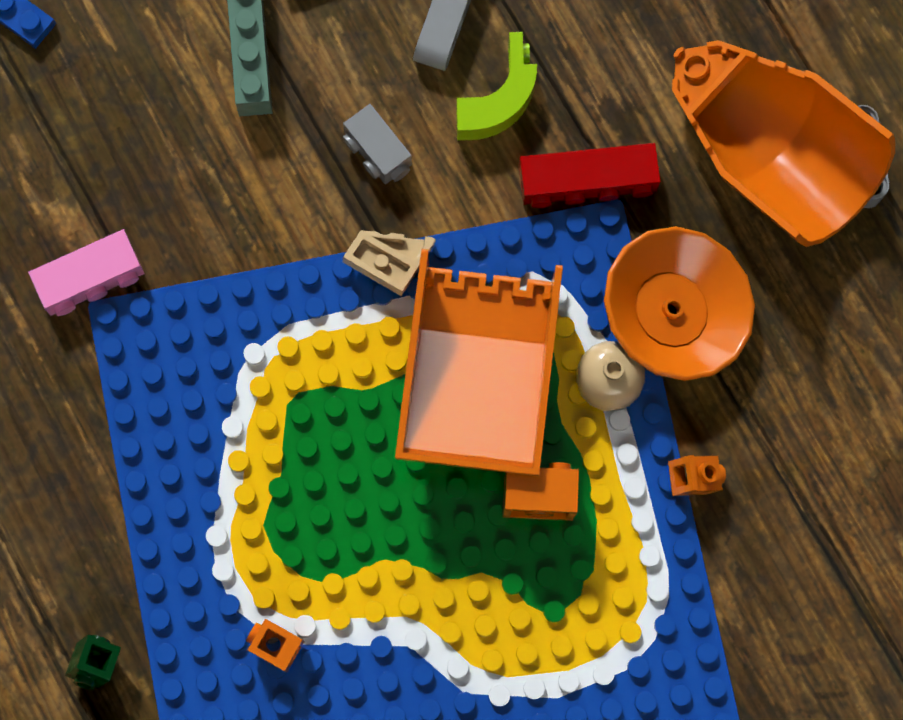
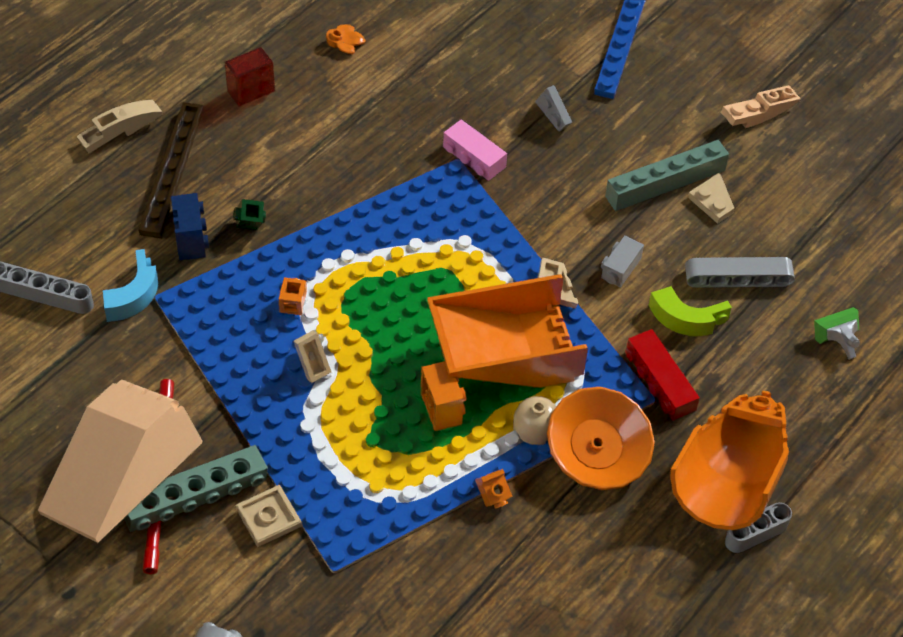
camera: 70 degrees right, 25 degrees down
none -> tan piece [293,330,331,383]
none -> light grey wing [535,85,572,131]

